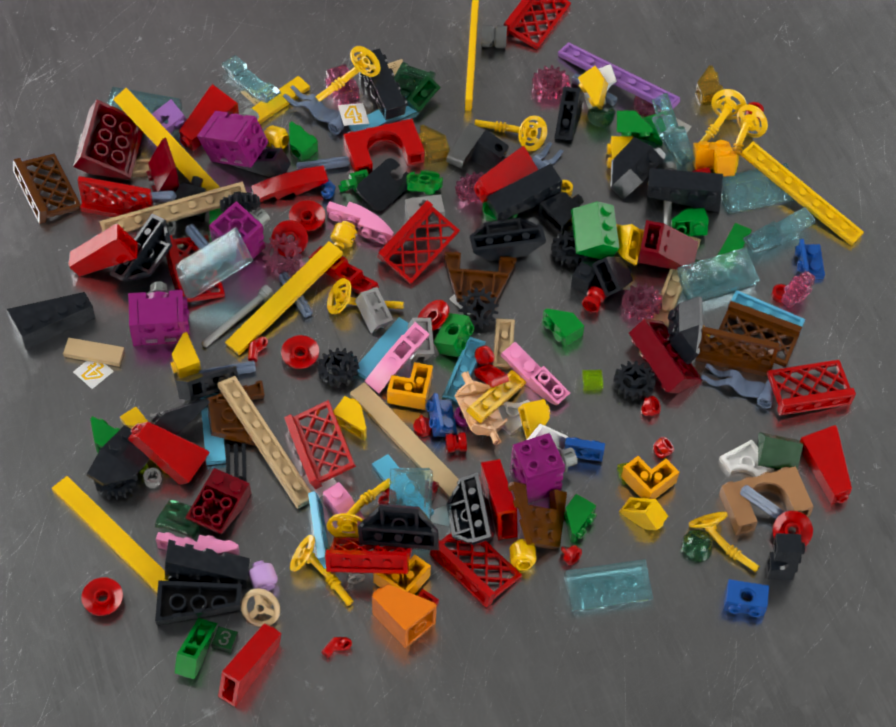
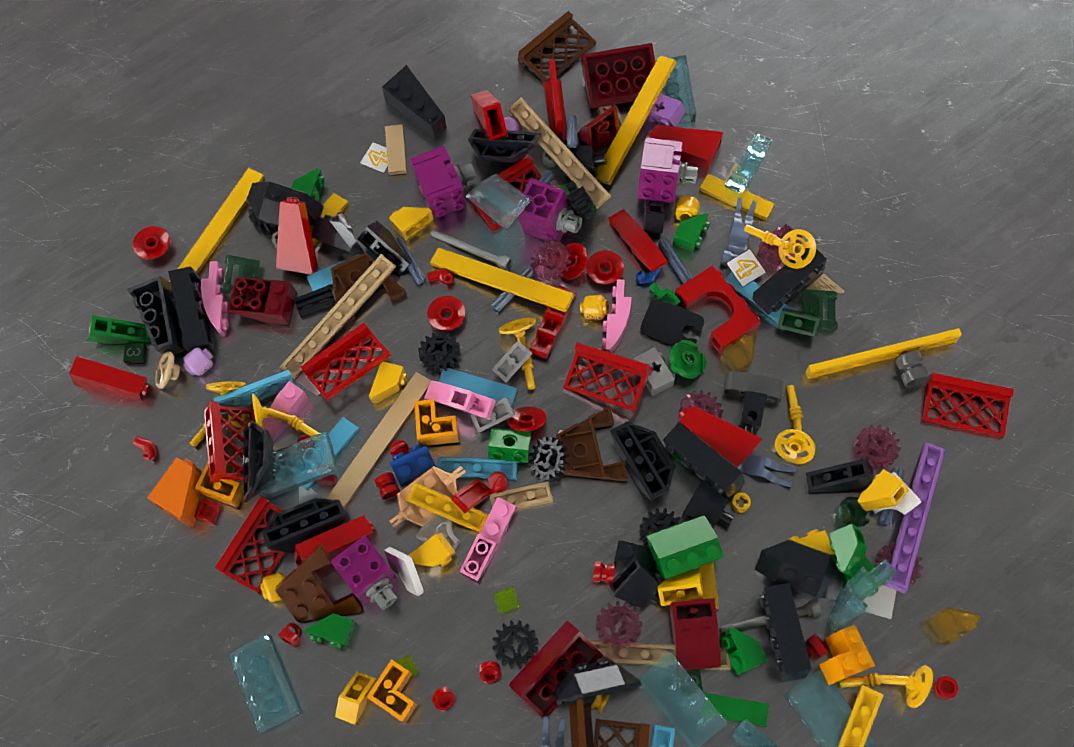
camera: 80 degrees right, 10 degrees up
green slope [542,309,584,347] -> none
blue bracket [564,437,605,462] -> none
yellow dish [700,89,747,141] -> none

